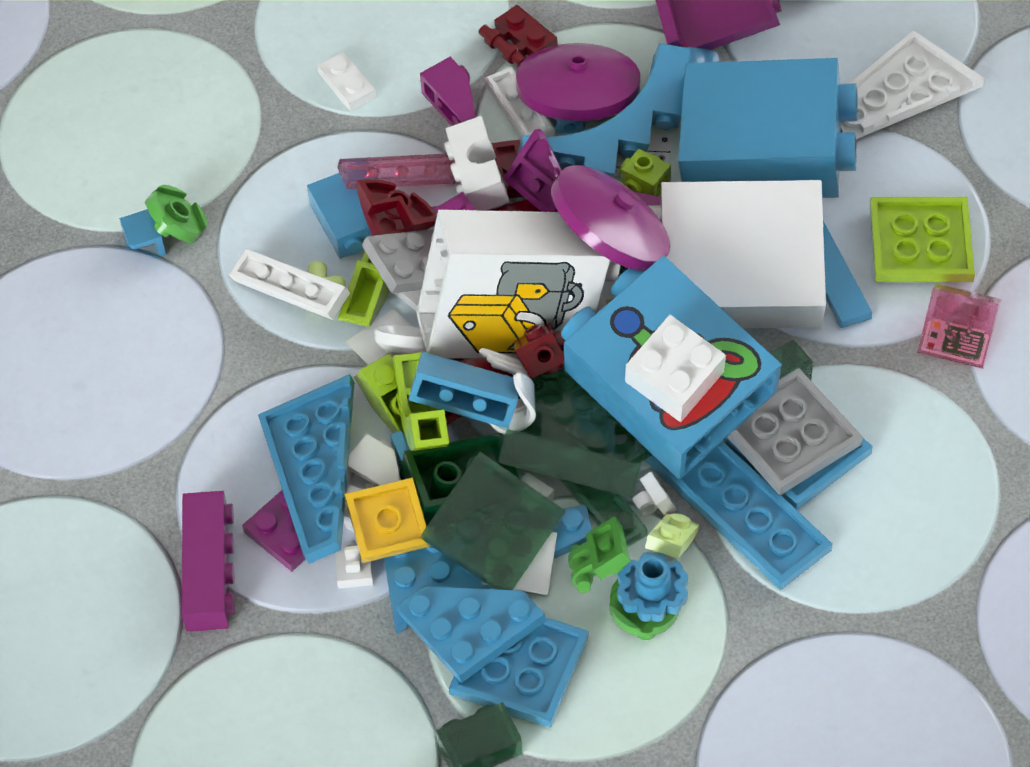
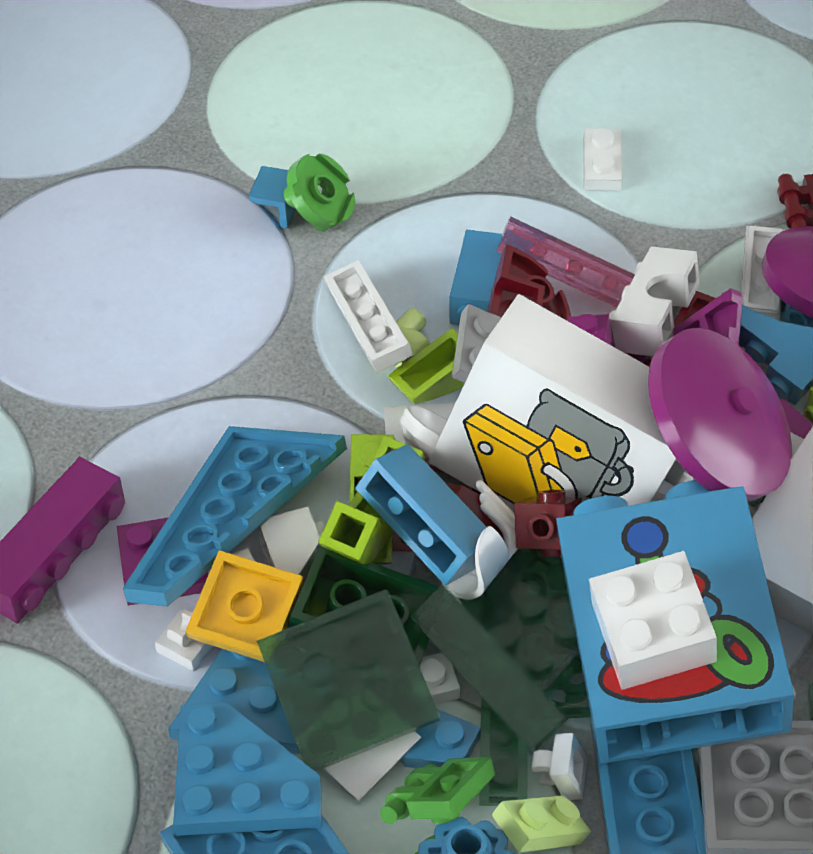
camera: 35 degrees right, 5 degrees down
magenta slope [420,56,476,126] -> none

